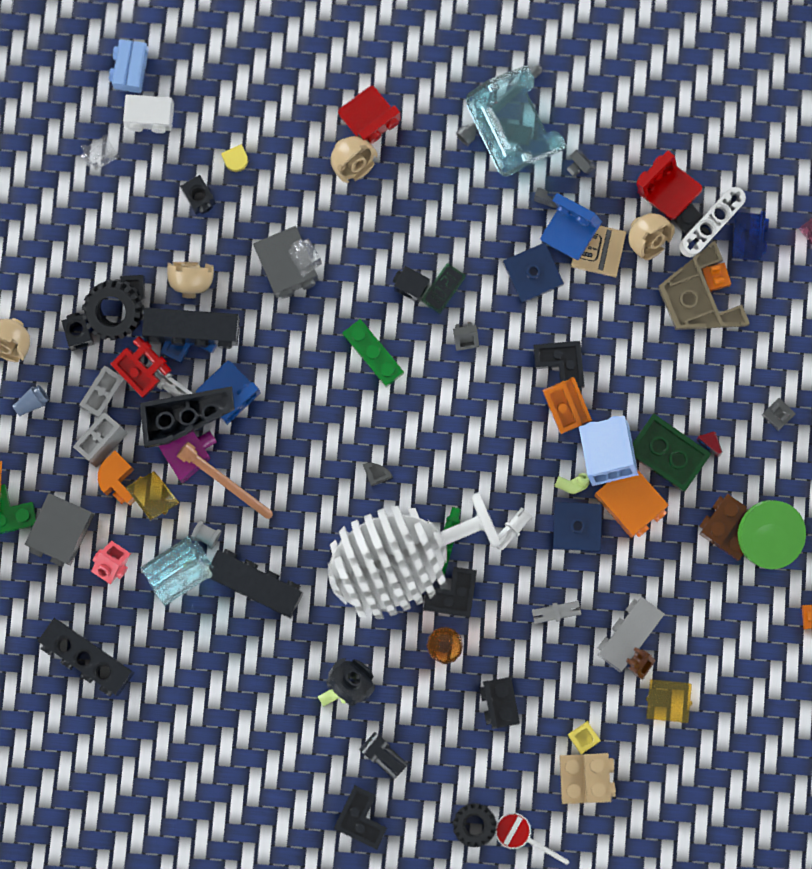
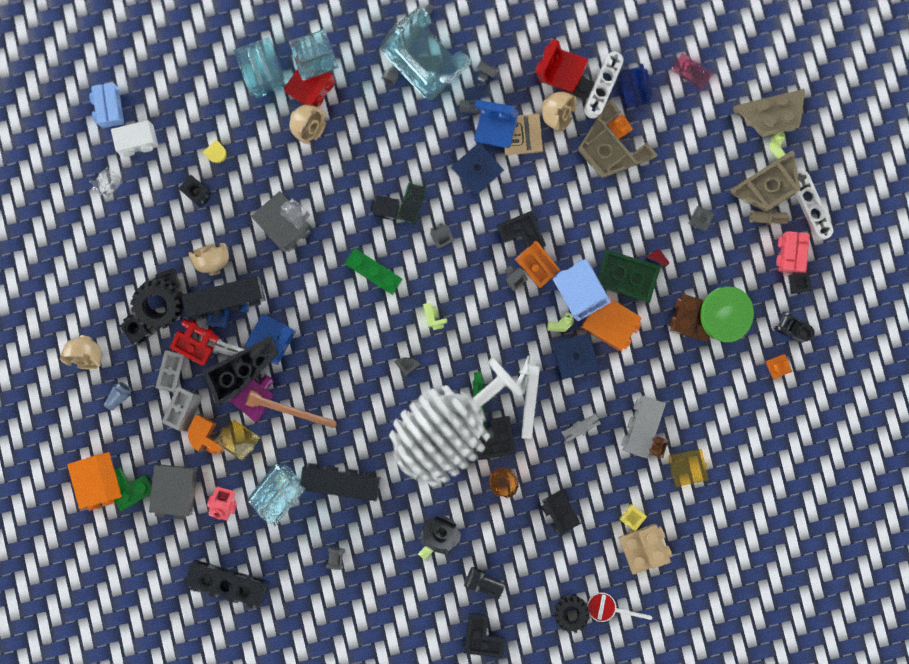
camera: 25 degrees left, 5 degrees up
light grey bush [191,520,221,549] -> none
none -> clear light blue brick [233,37,287,97]
none -> clear light blue brick [289,29,339,80]
none -> dark grey bush [326,547,345,570]
none -> yellowish green bracket [423,302,447,330]
none -> dark grey tile [504,266,528,291]
none -> white beam [521,365,539,439]

